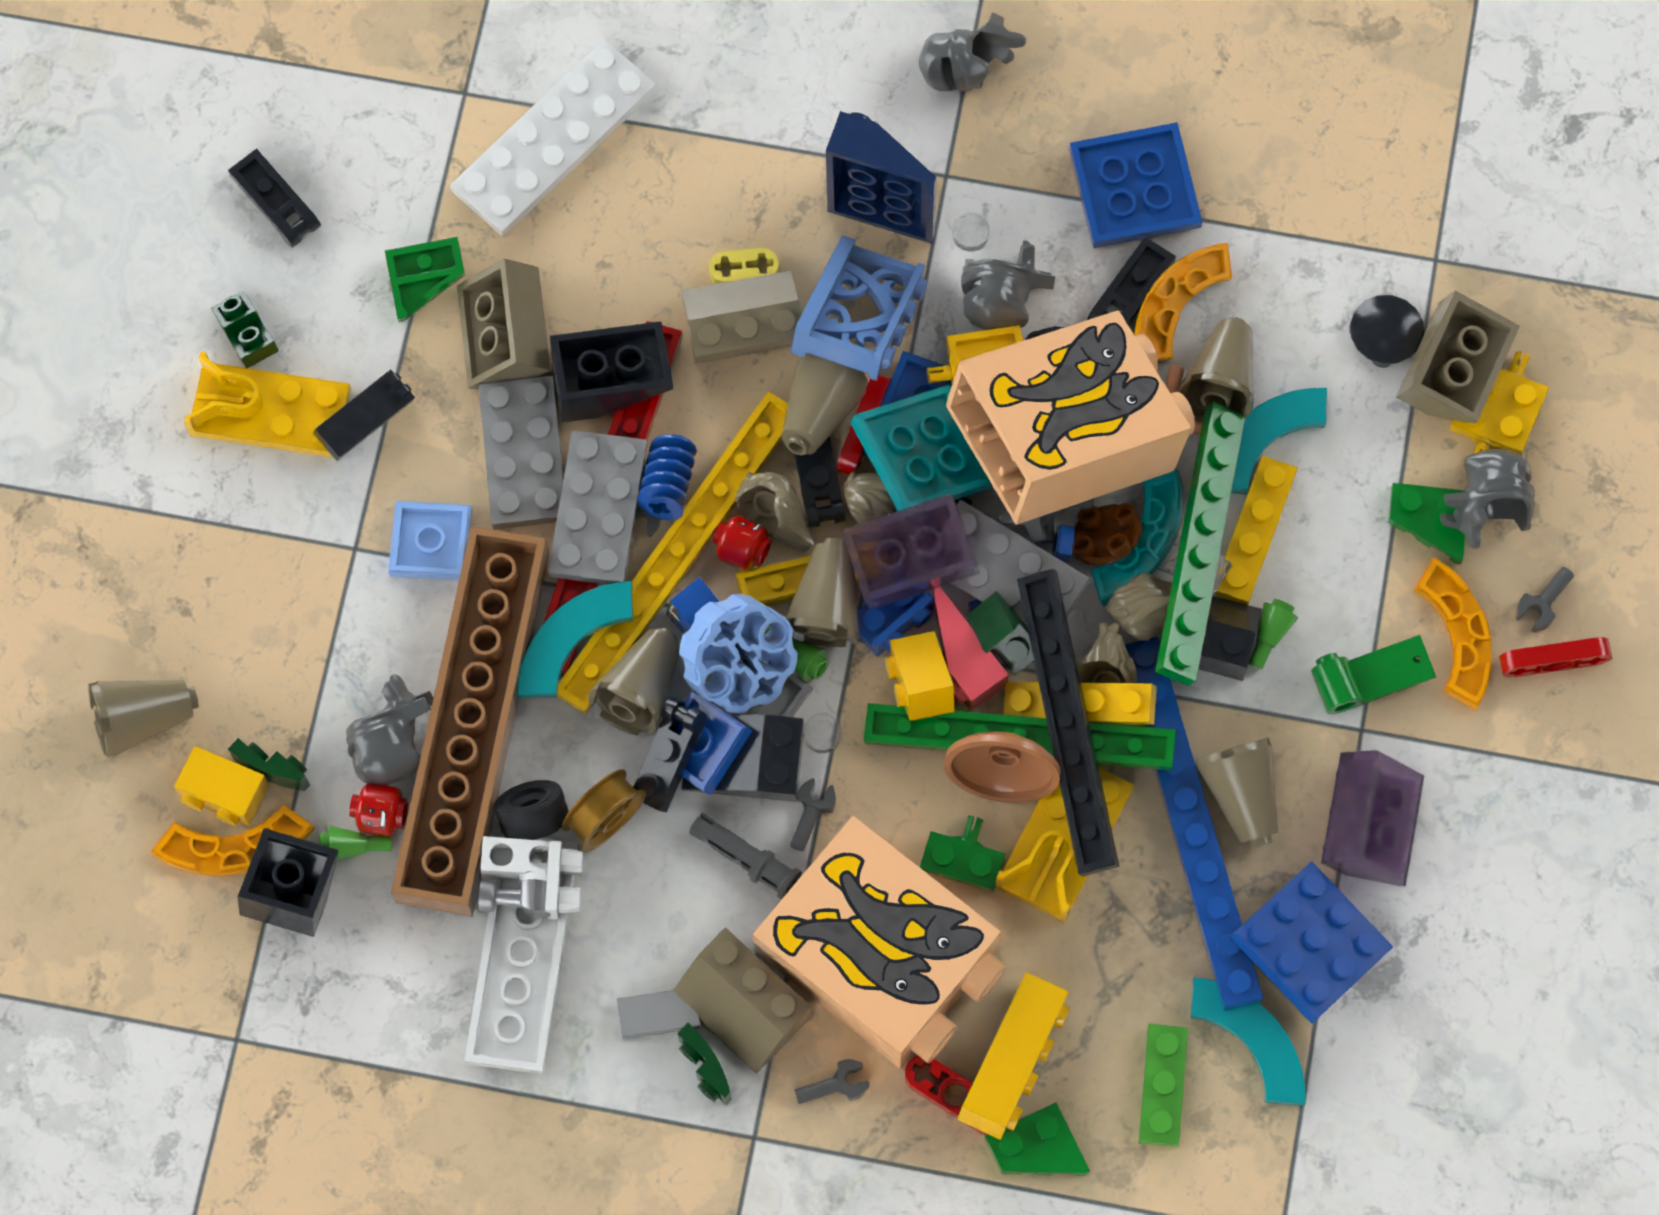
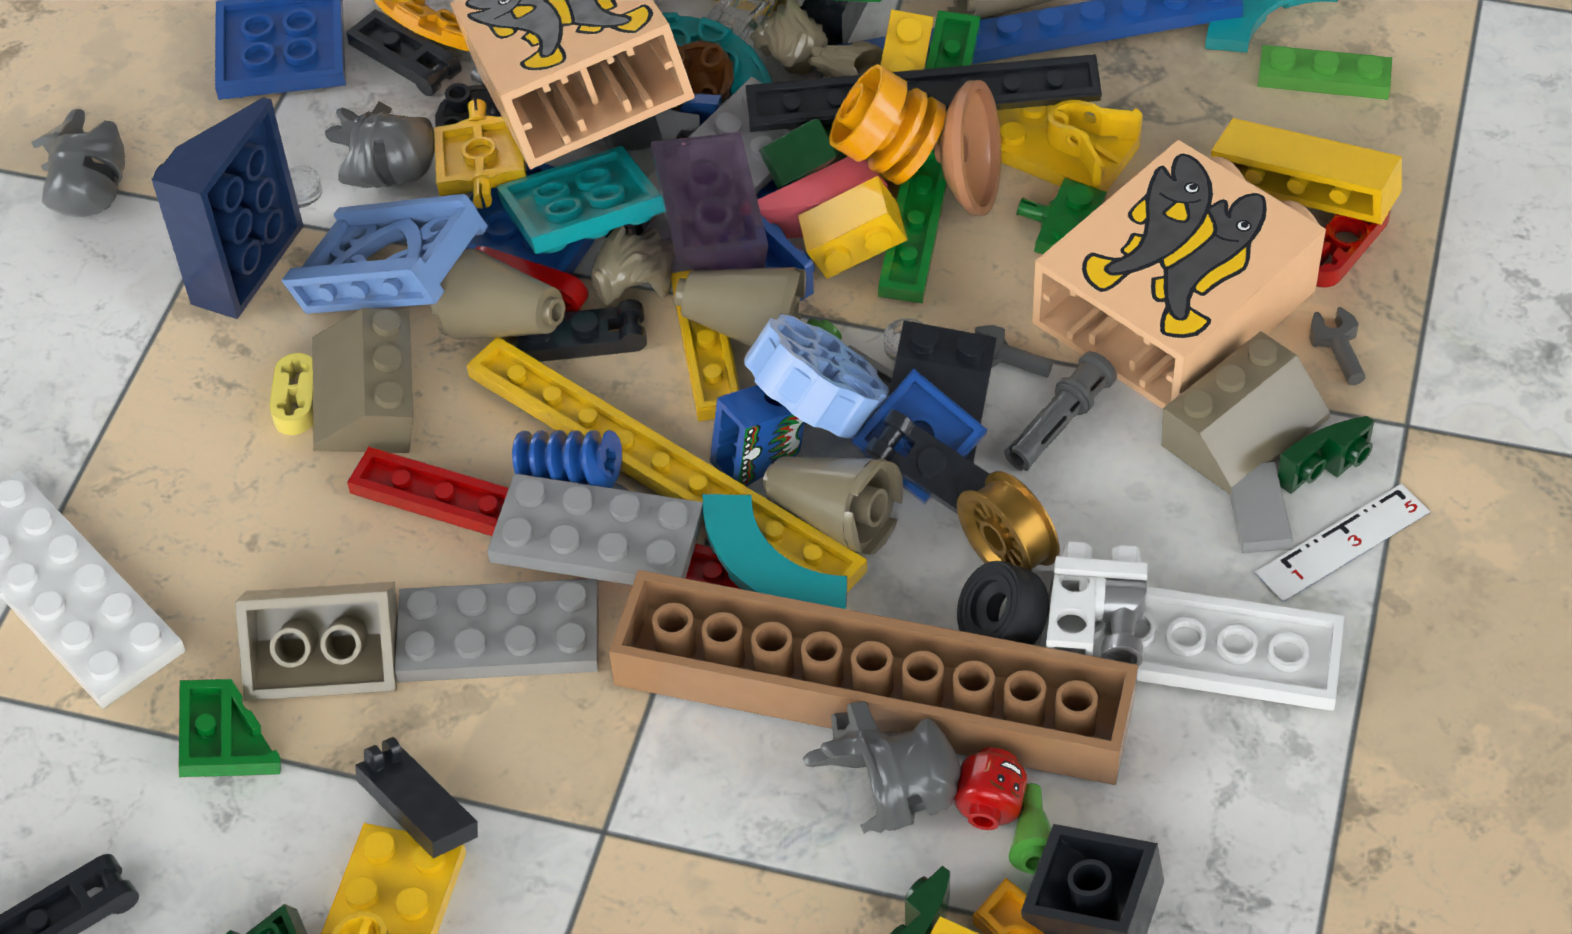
camera: 85 degrees left, 20 degrees down
light blue tile [388,501,472,581] -> none
black slope [550,321,673,423] -> none
red head [712,515,772,571] -> none
dark tan hair [735,472,815,552] -> none
green wing [985,1102,1090,1176] -> none
none -> light orange wheel [829,64,946,185]
none -> white sticker [1254,483,1431,602]

